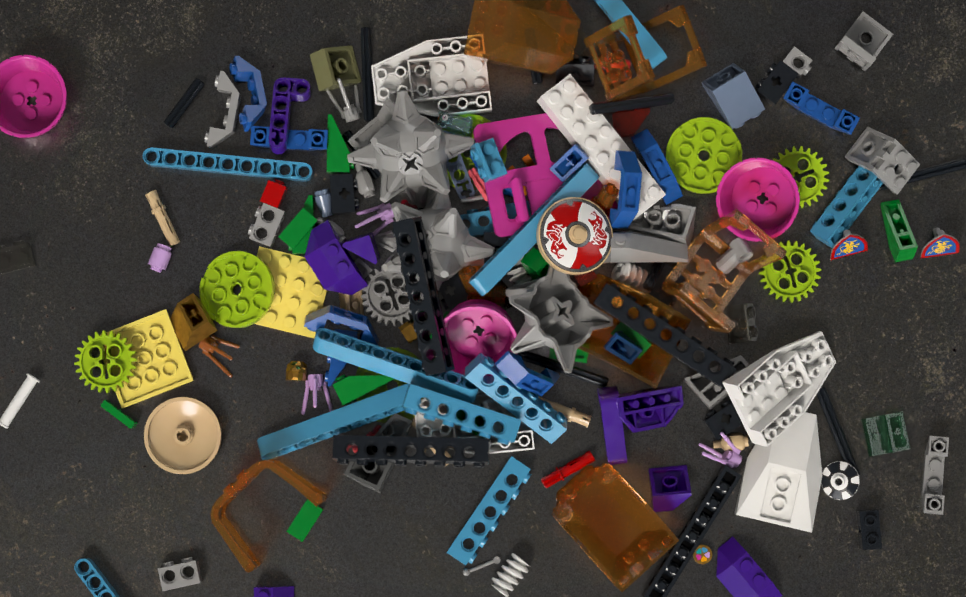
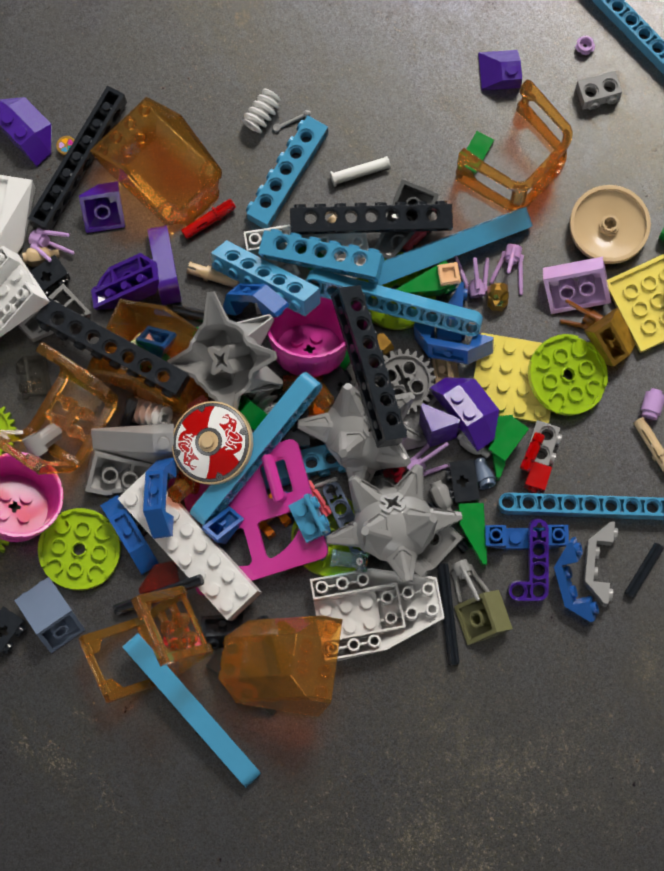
camera: 170 degrees right, 10 degrees down
none -> white pin [330,156,391,187]
none -> light nougat tile [437,262,461,286]
none -> lavender plant [489,244,524,295]
none -> red axle [520,432,545,472]
none -> lavender slope [543,257,611,314]

